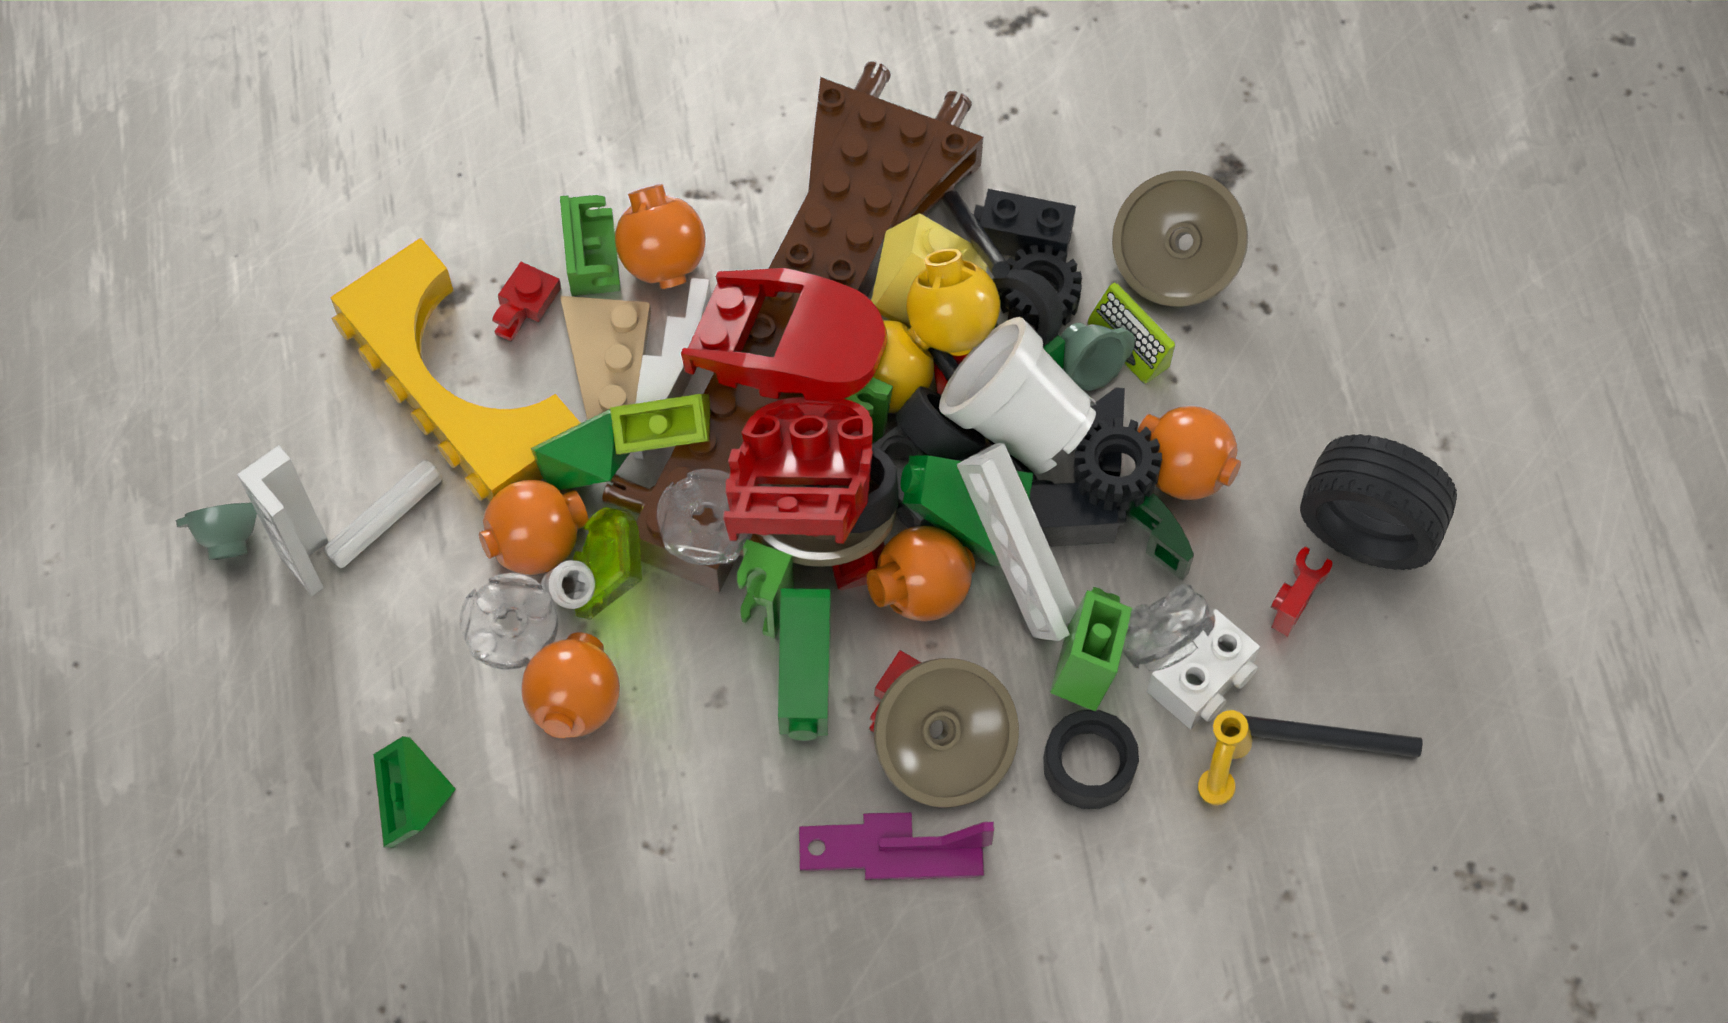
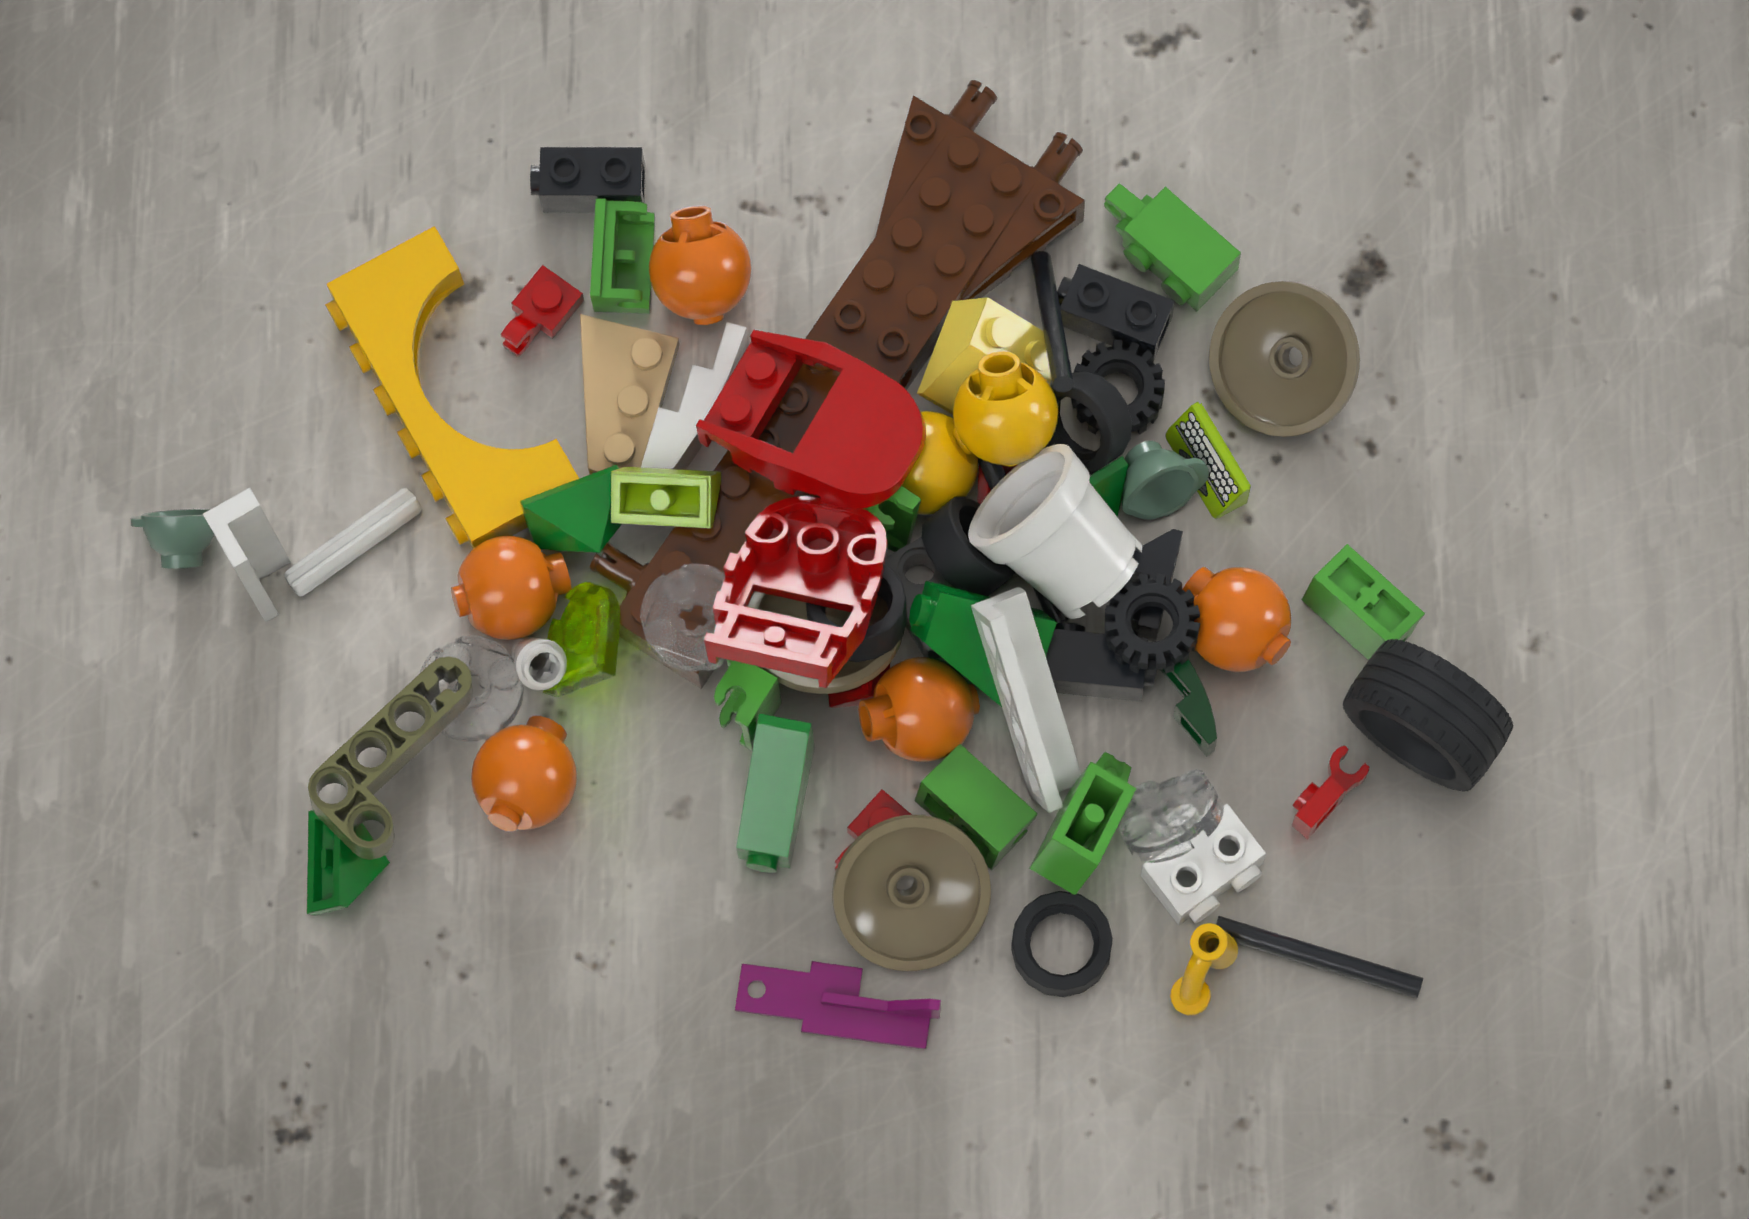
camera: 15 degrees right, 10 degrees up
none -> olive beam [308,656,473,860]
none -> black brick [530,147,646,213]
none -> bright green hinge [914,744,1038,870]
none -> bright green hinge [1104,183,1241,311]
none -> bright green hinge [1301,544,1425,660]

